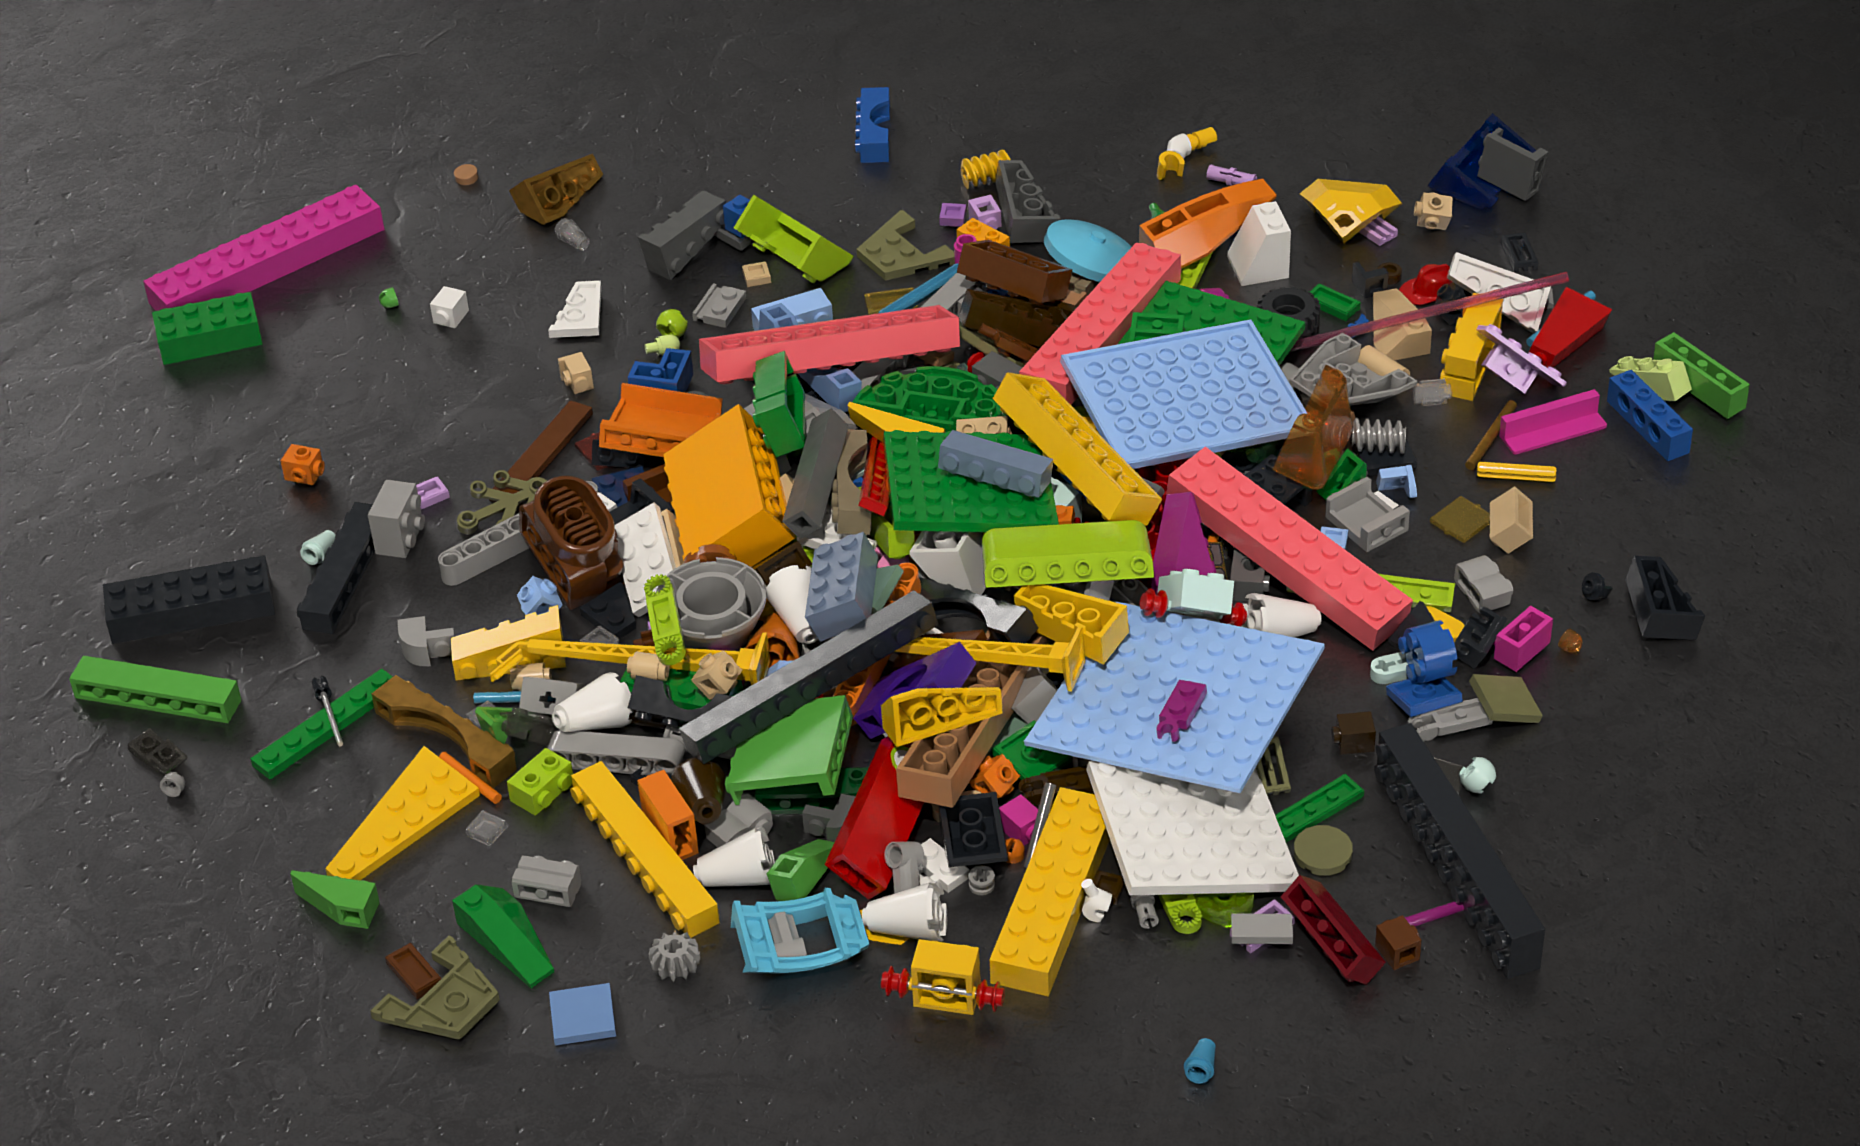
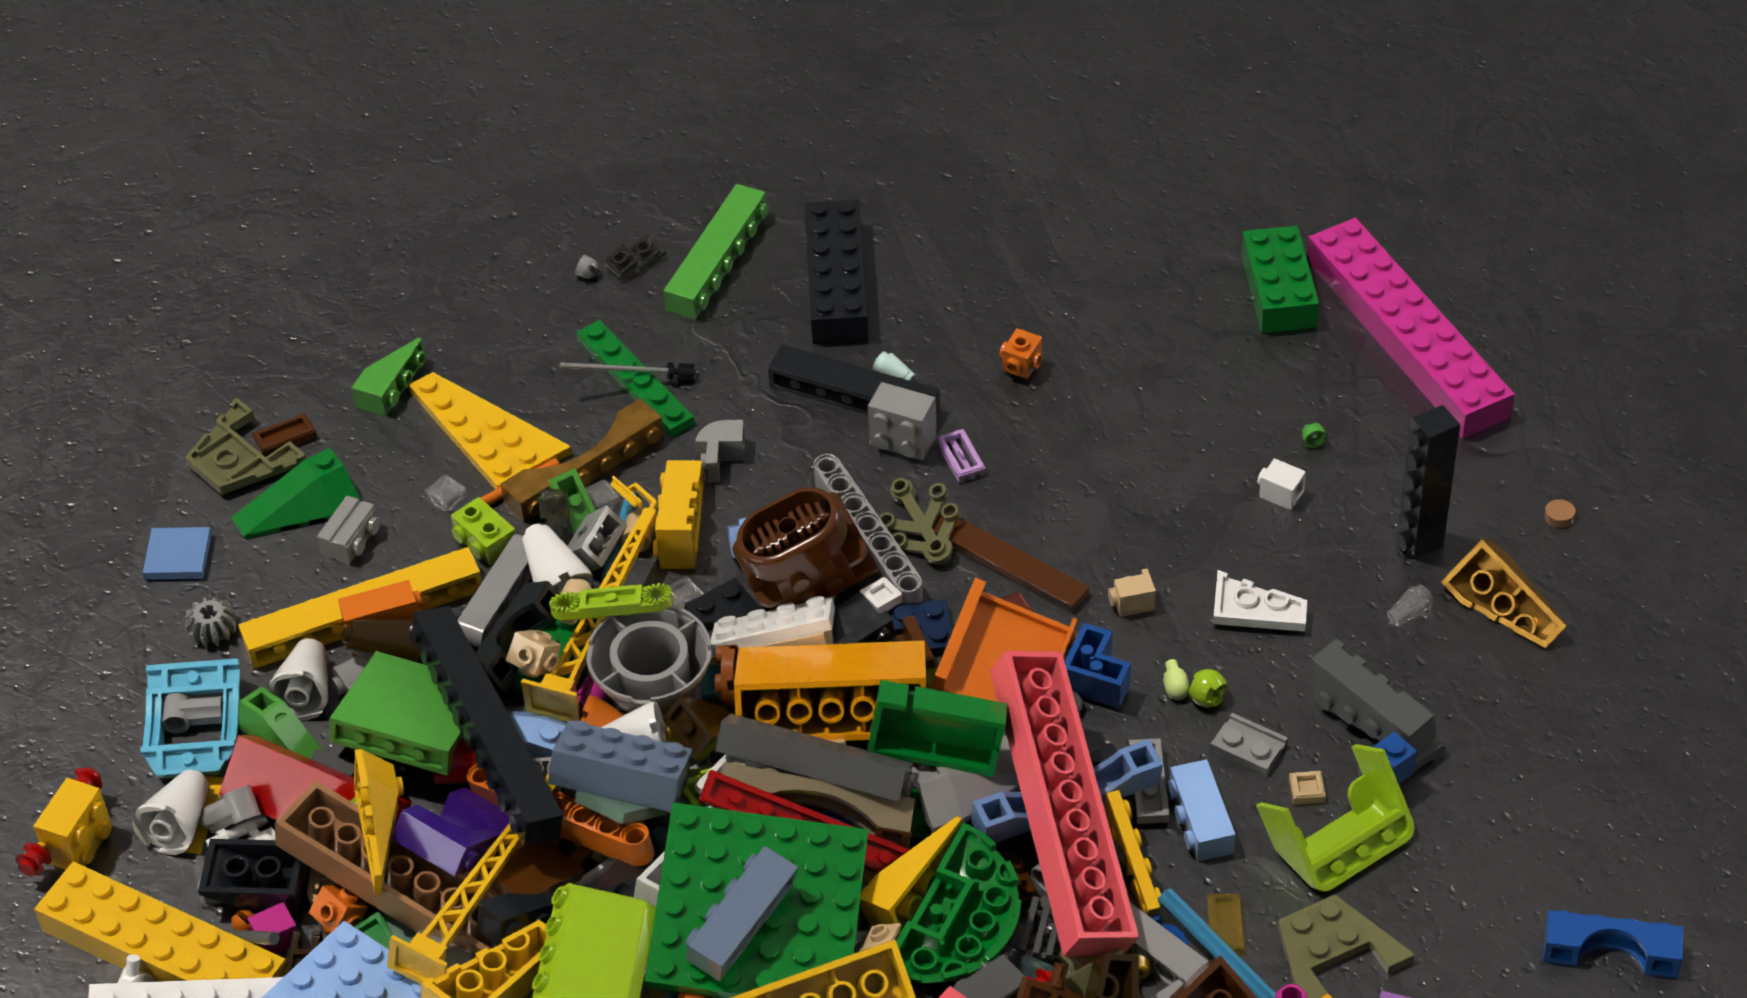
camera: 100 degrees right, 5 degrees up
none -> black brick [1396,405,1461,560]

